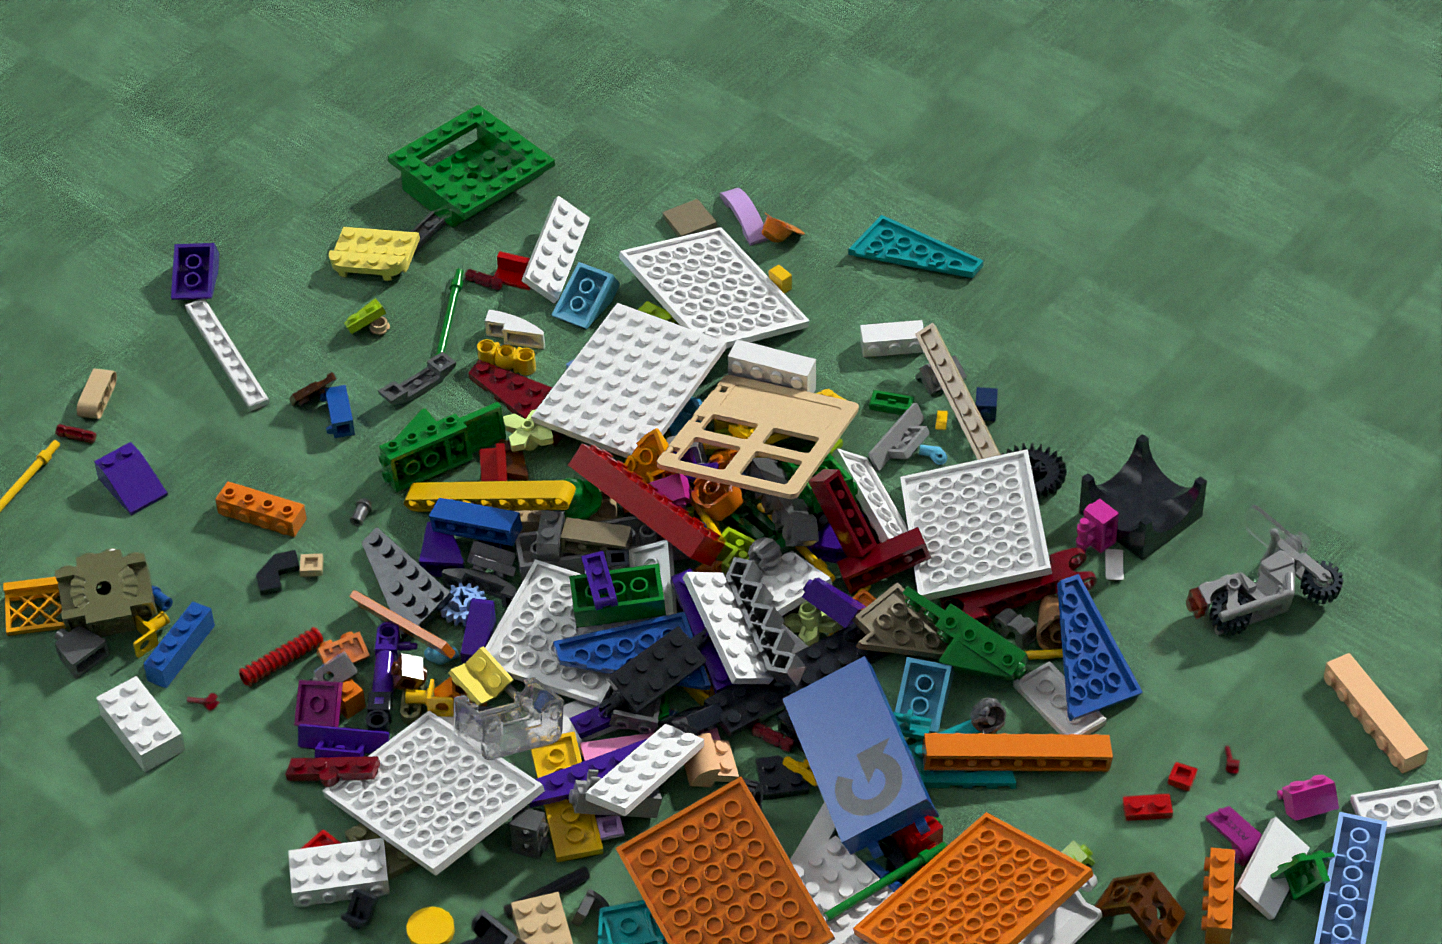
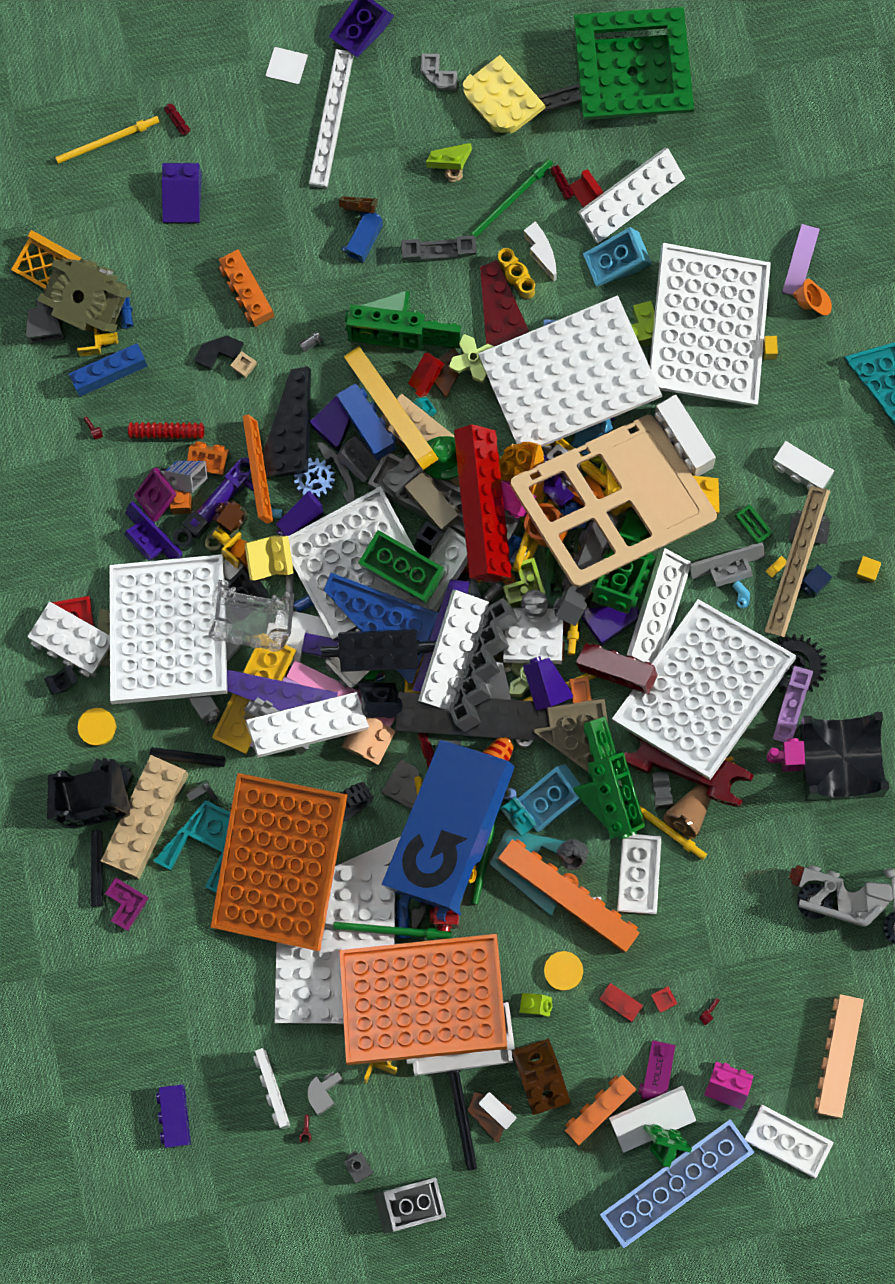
camera: 45 degrees right, 30 degrees up
tan beam [77,368,117,419] -> none
white brick [96,676,185,772] -> none
dark red hinge [285,756,380,787] -> none
dark purple plate [581,551,618,611] -> none
dark tan tile [662,199,717,237] -> none
dark red brick [808,469,877,557] -> none
blue wing [1057,574,1143,721] -> none
white sticker [1105,549,1124,580] -> none
none -> white sticker [266,47,308,84]
none -> light grey tile [421,54,457,91]
none -> yellow tile [544,951,583,991]
none -> lavender slope [773,666,813,742]
none -> yellow piece [856,556,881,583]

